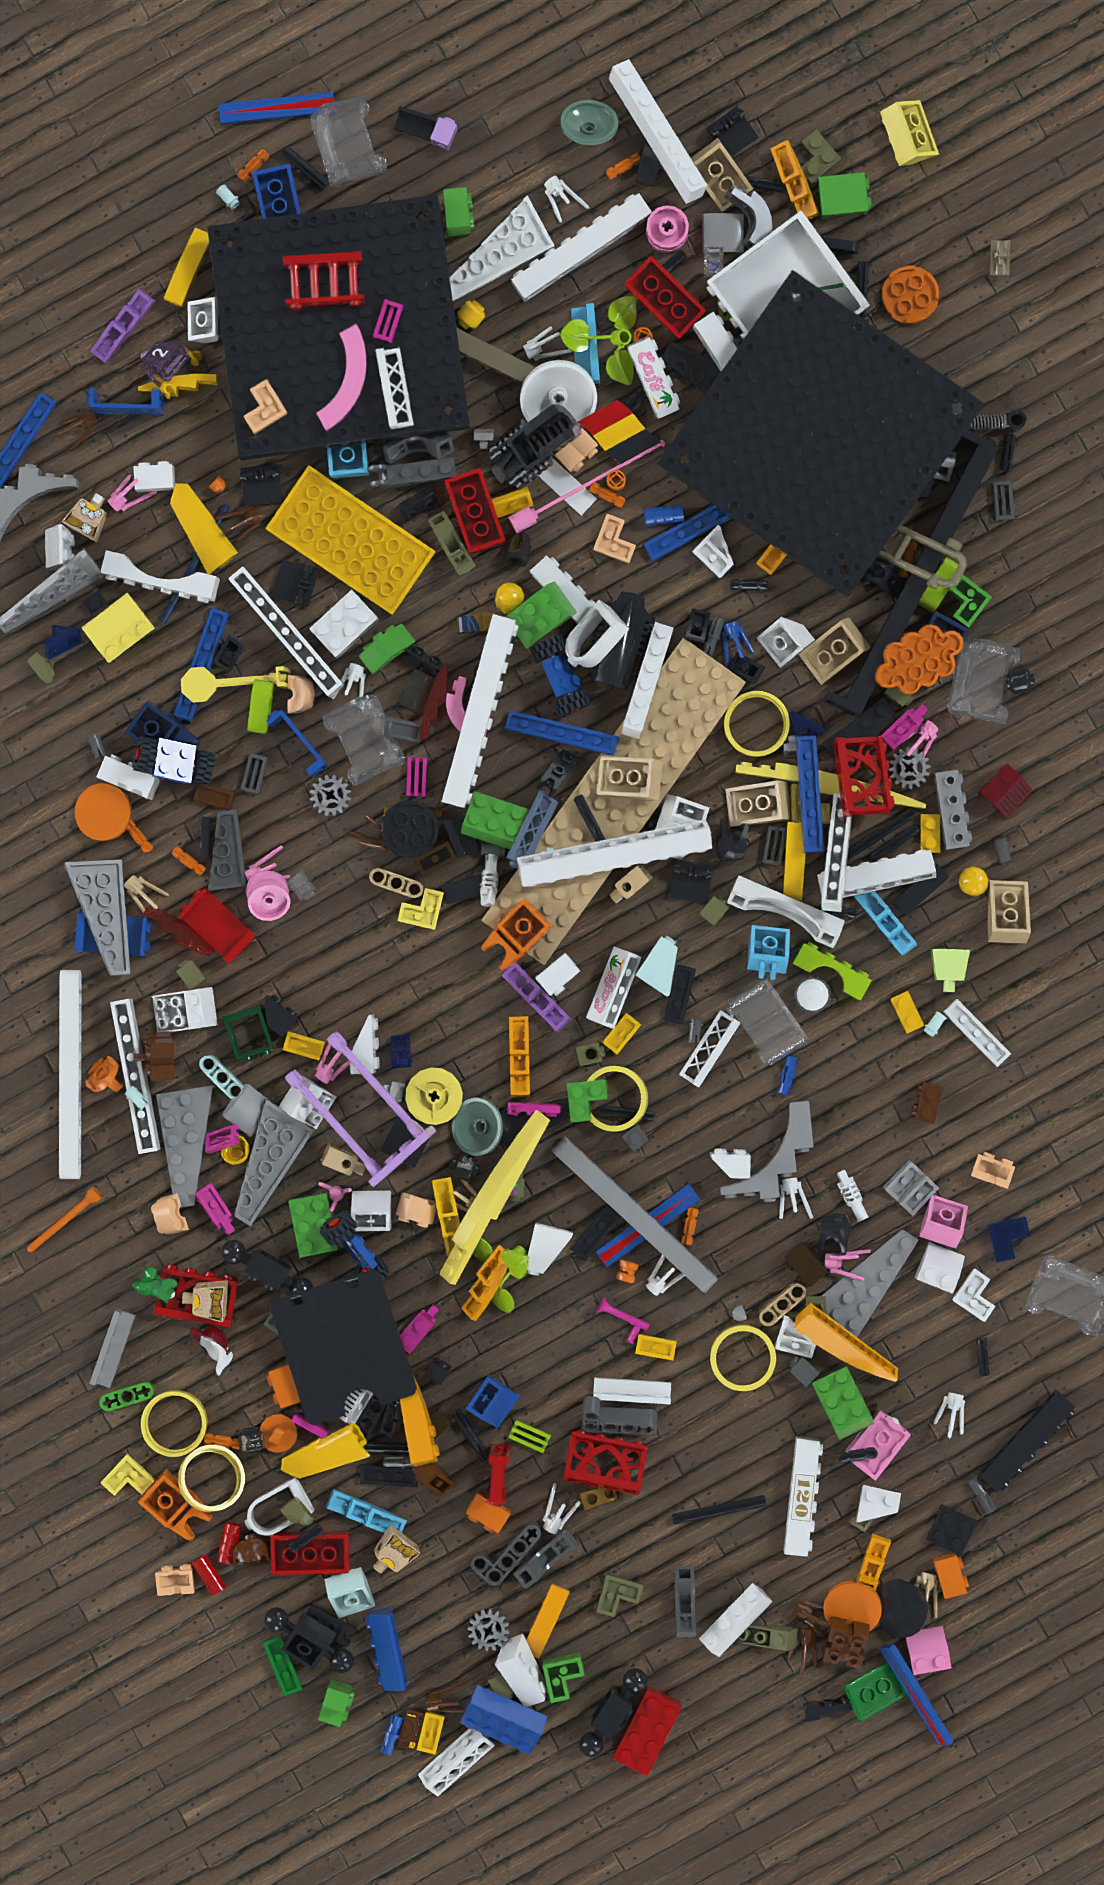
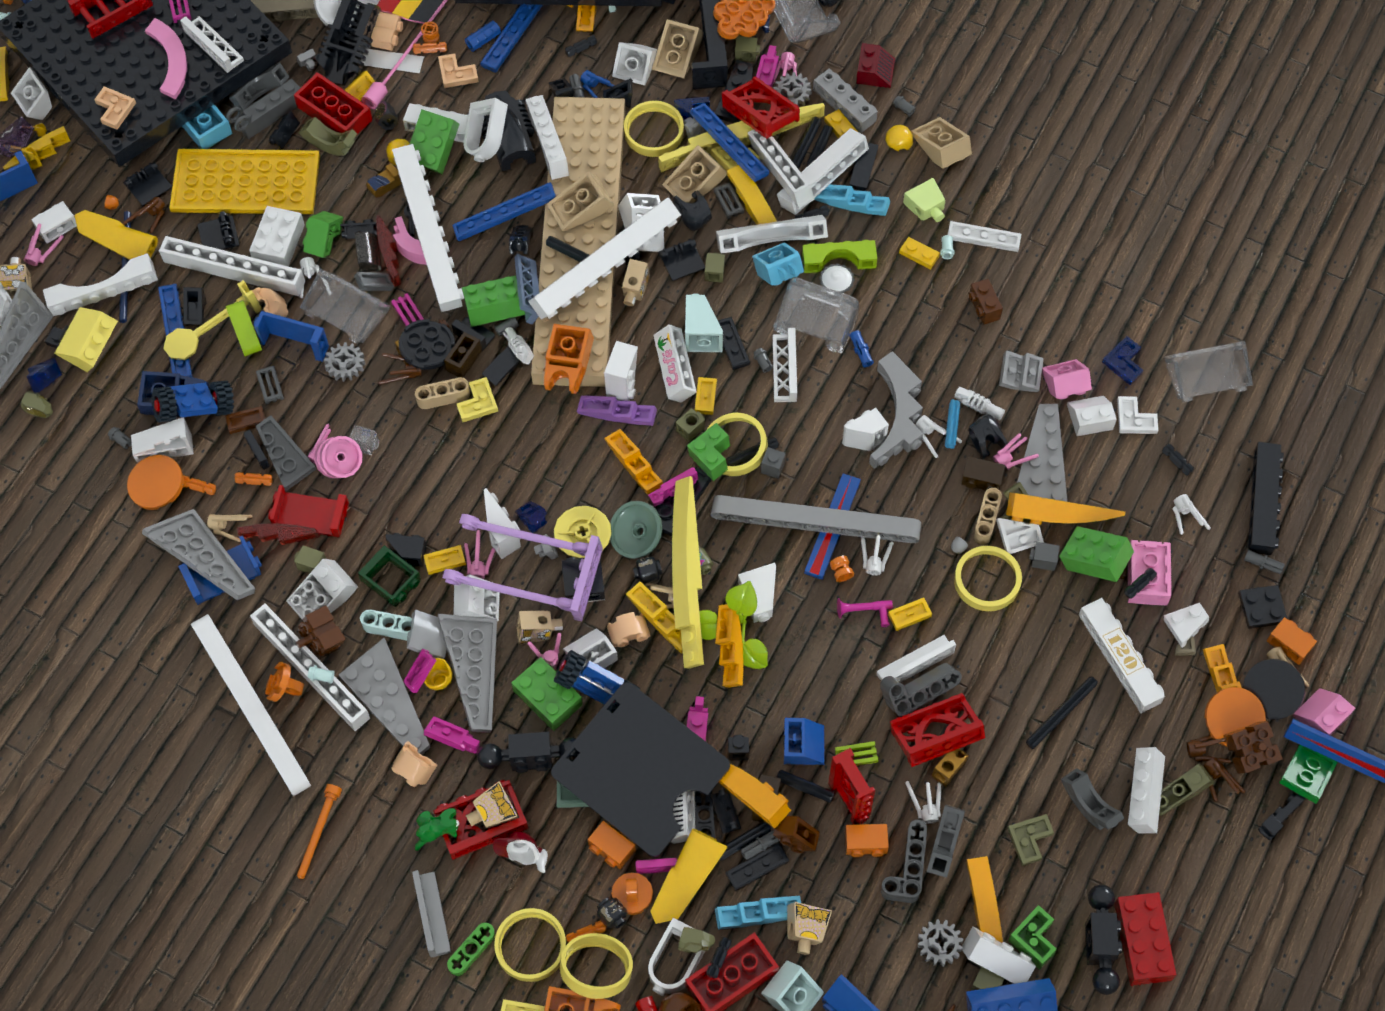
camera: 30 degrees left, 25 degrees down
plate [530,635,591,718] -> none
black tile [570,1204,622,1261] -> none
orange axle [681,1207,699,1245] -> none
white wing [692,525,733,578] -> none
light nougat cylinder [971,1152,1015,1189] -> none
none -> dark azure axle [945,399,960,449]

